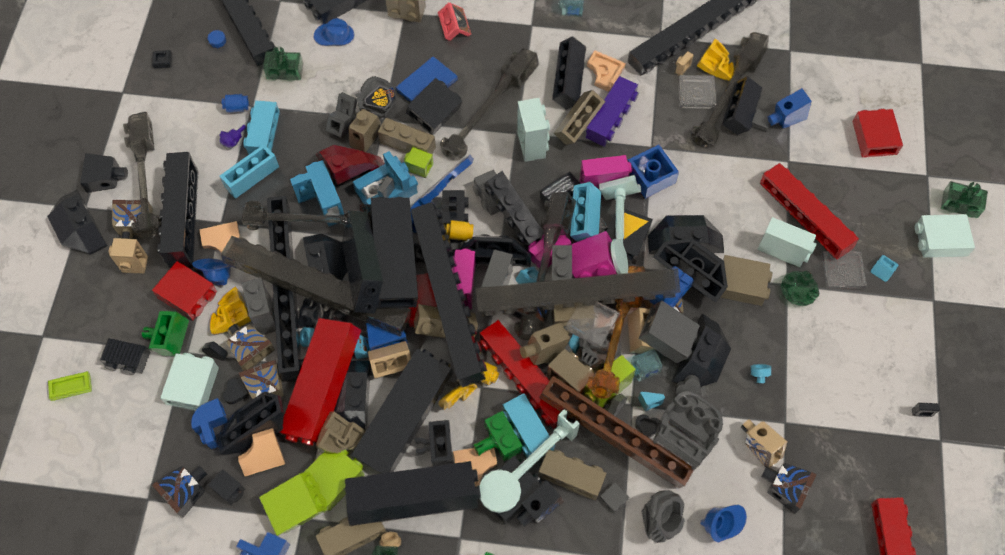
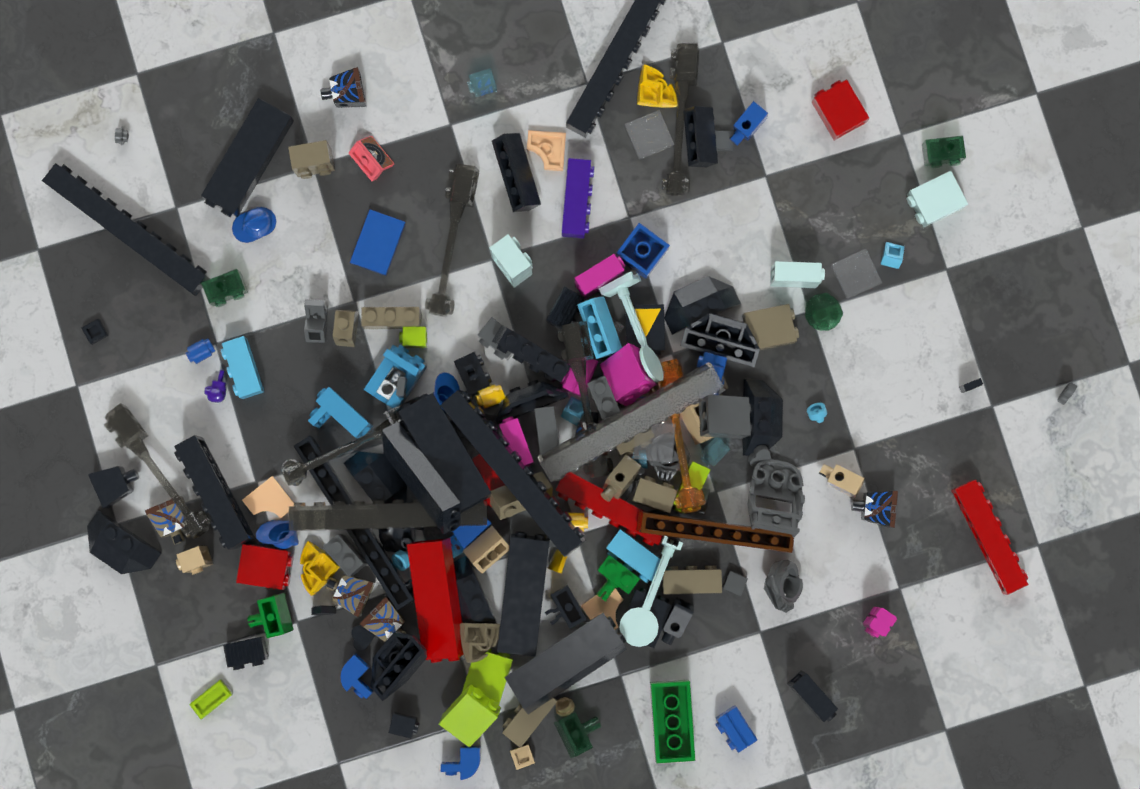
camera: 25 degrees left, 20 degrees up
torso [152,465,208,518] -> none
light aqua brick [160,353,219,410] -> none
blue tile [208,30,226,48] -> none
medium azure brick [219,144,279,199] -> none
light nougat tile [238,428,285,476] -> none
dark red brick [316,145,384,185] -> none
helmet [355,76,396,117] -> none
black brick [406,78,463,135] -> none
blue tile [420,155,474,204] -> none
dark tan brick [553,90,606,145] -> none
black tile [635,414,660,438] -> none
medium azure slope [638,392,665,411] -> none
tan plate [675,52,693,76] -> none
blue piece [700,504,747,543] -> none
red brick [760,163,859,260] -> none

